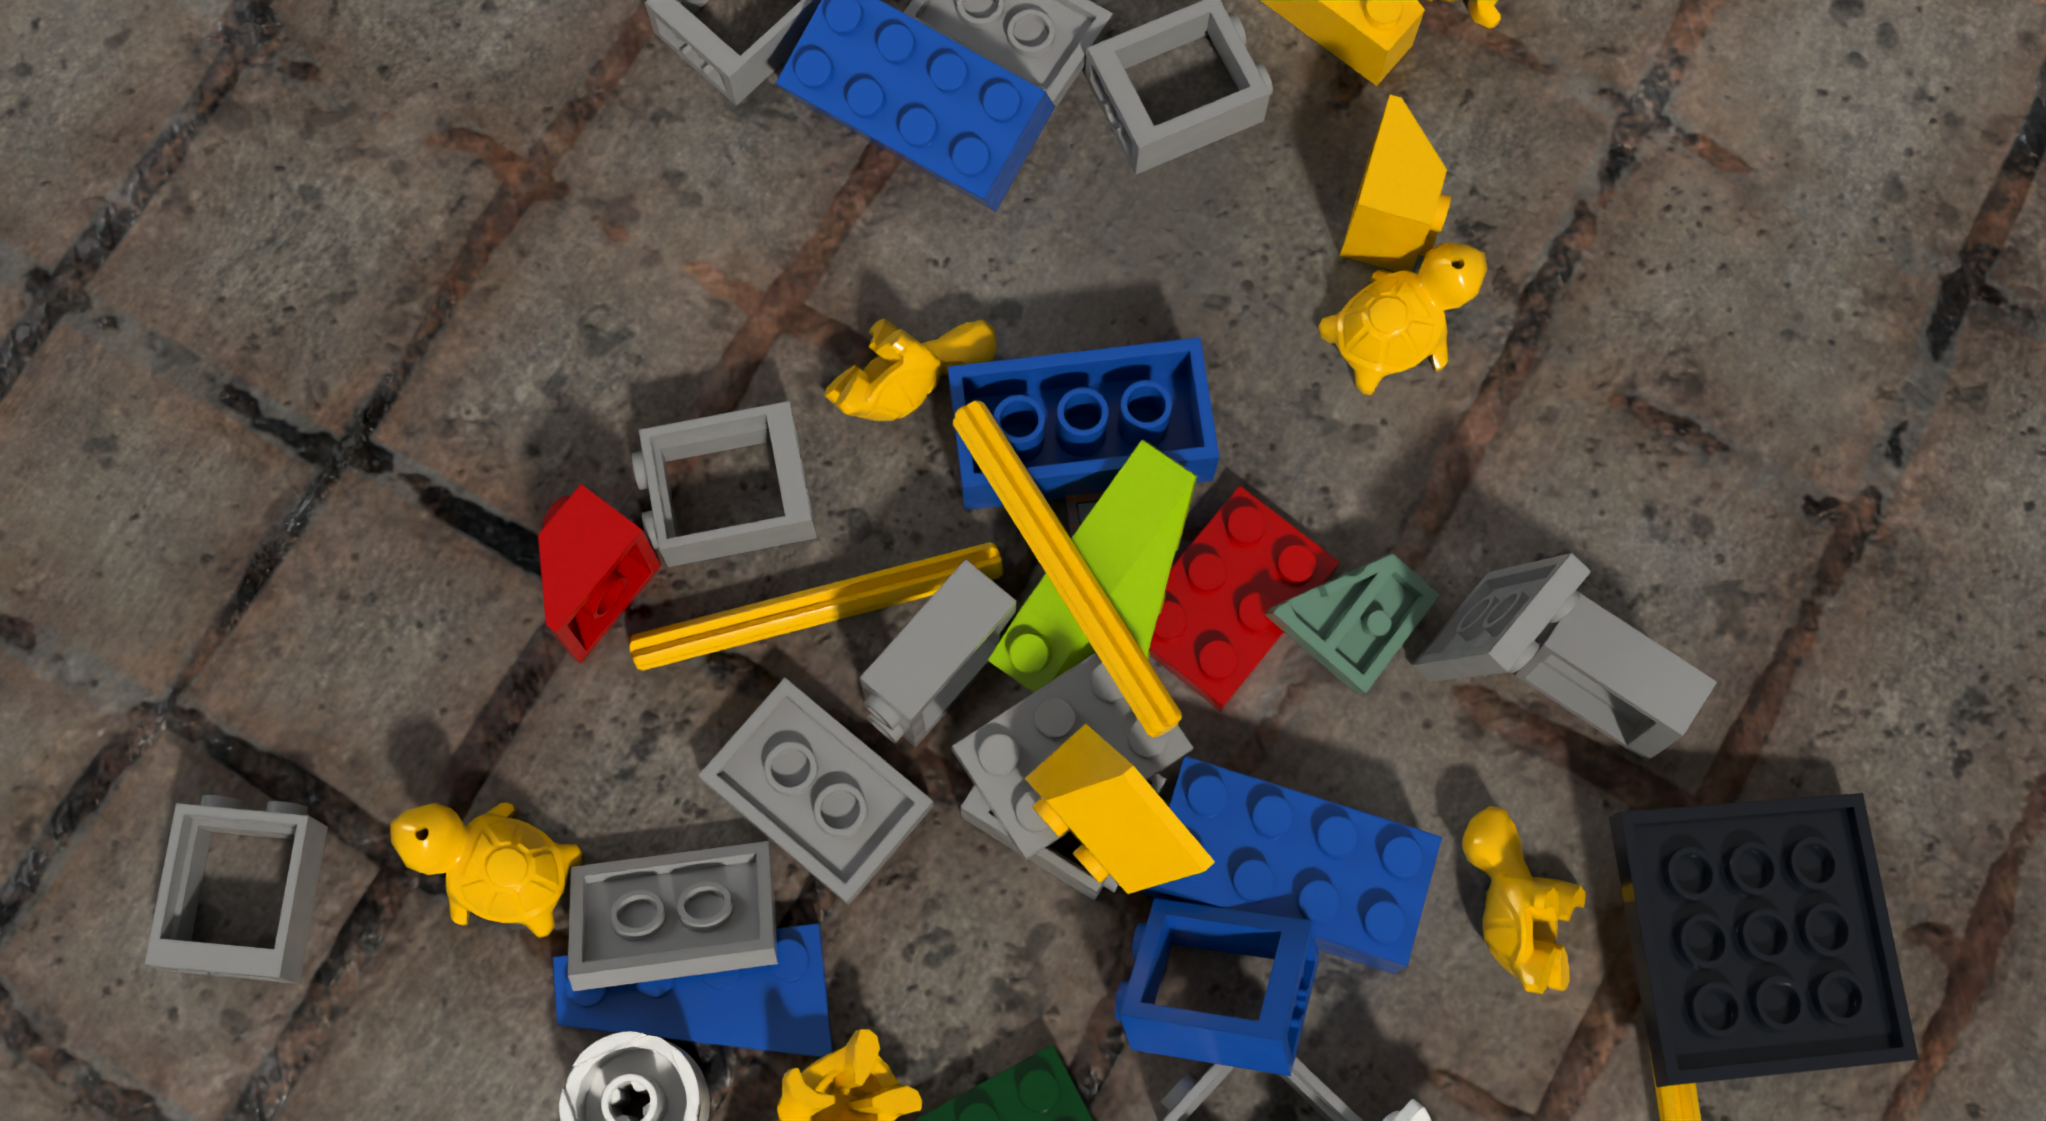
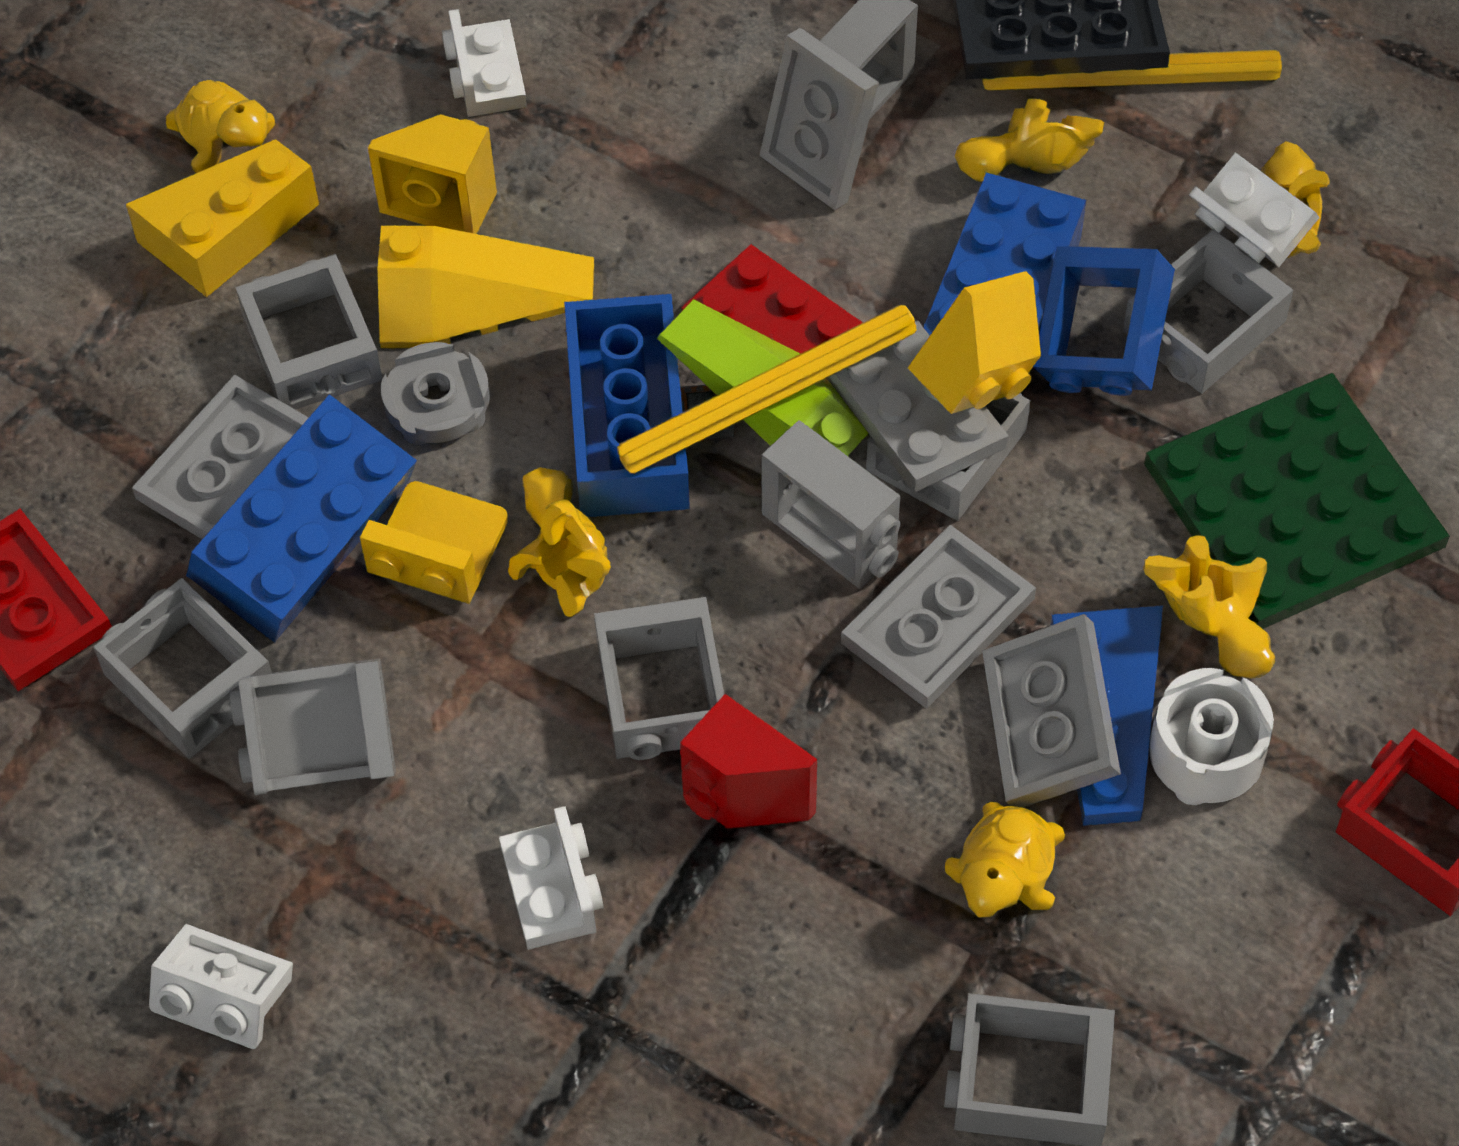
camera: 85 degrees left, 15 degrees down
yellow axle [629,542,1003,671] -> none
sand green wing [1265,553,1440,694] -> none
yellow animal [1318,242,1487,395] -> none
none -> white bracket [149,924,293,1049]
none -> light grey panel [230,658,396,795]
none -> yellow bracket [360,481,508,604]
none -> yellow wedge [377,226,595,348]
none -> light grey plate [381,342,490,445]
none -> white bracket [442,9,527,117]
none -> white bracket [499,806,604,950]

